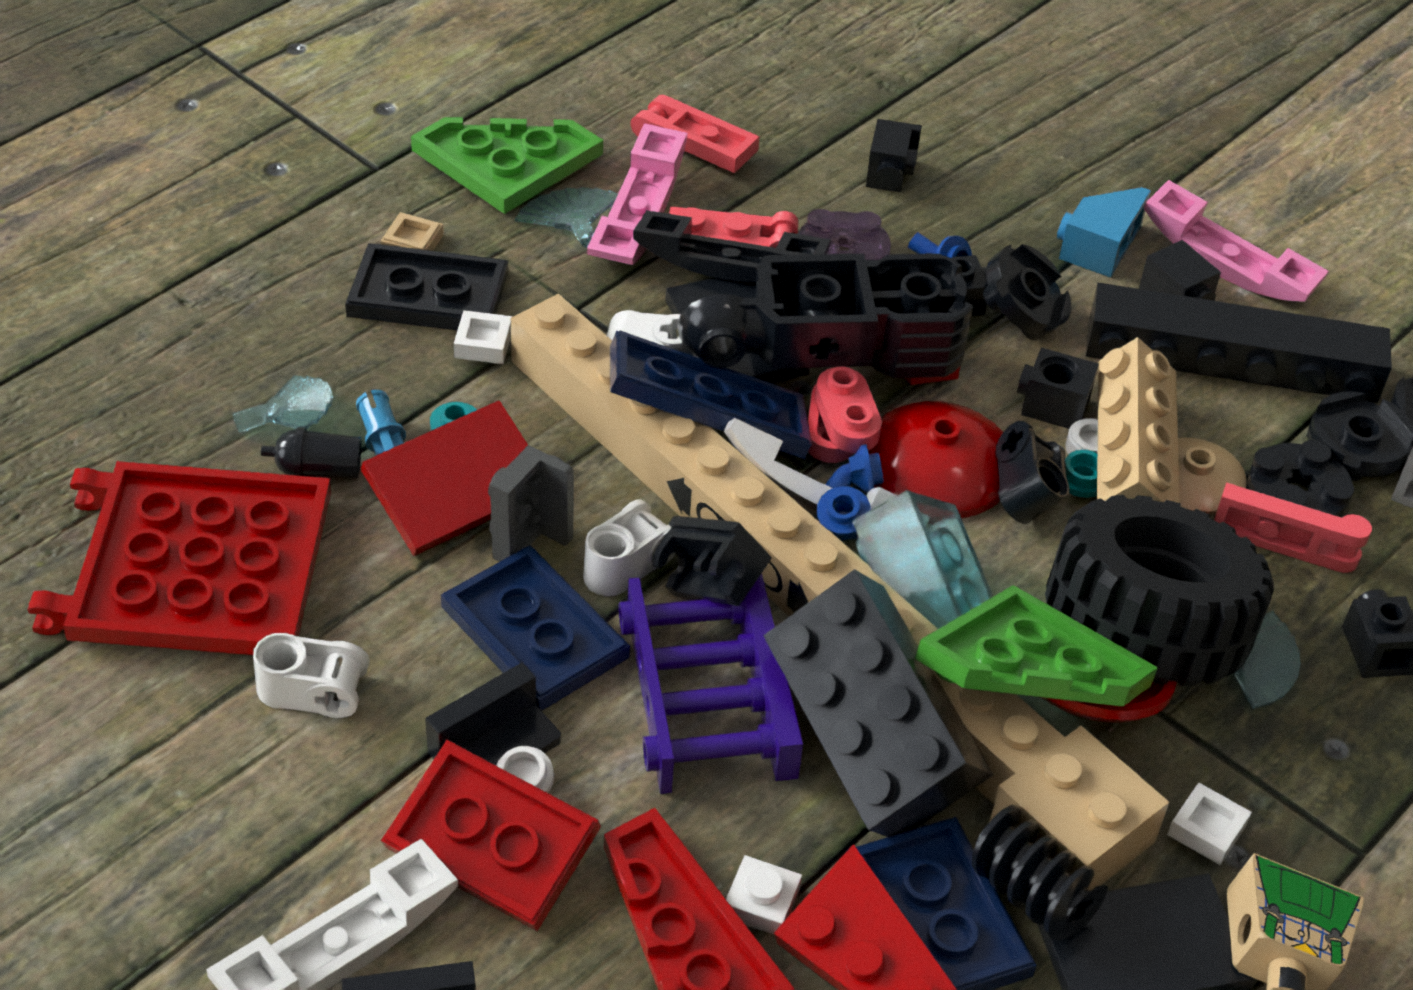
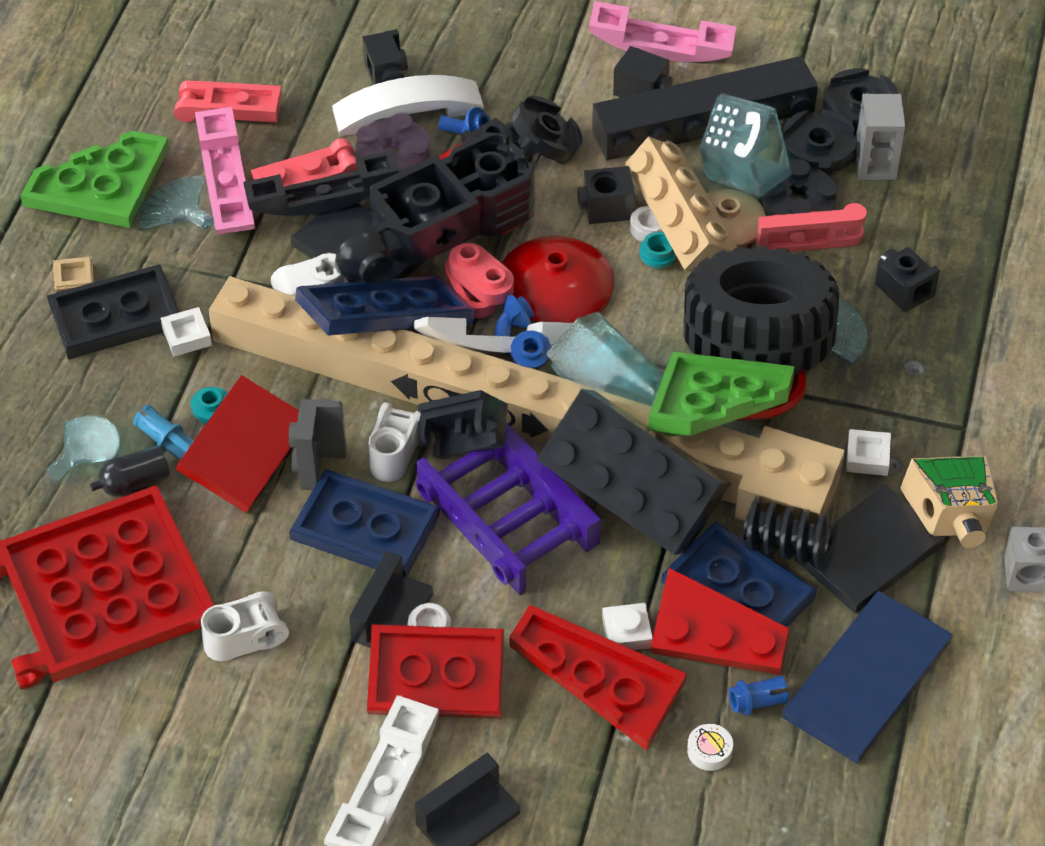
camera: 25 degrees left, 5 degrees up
black piece [996,421,1069,524] -> none
dark azure slope [1057,187,1151,278] -> none
none -> white slope [332,75,484,137]
none -> clear light blue slope [699,94,792,197]

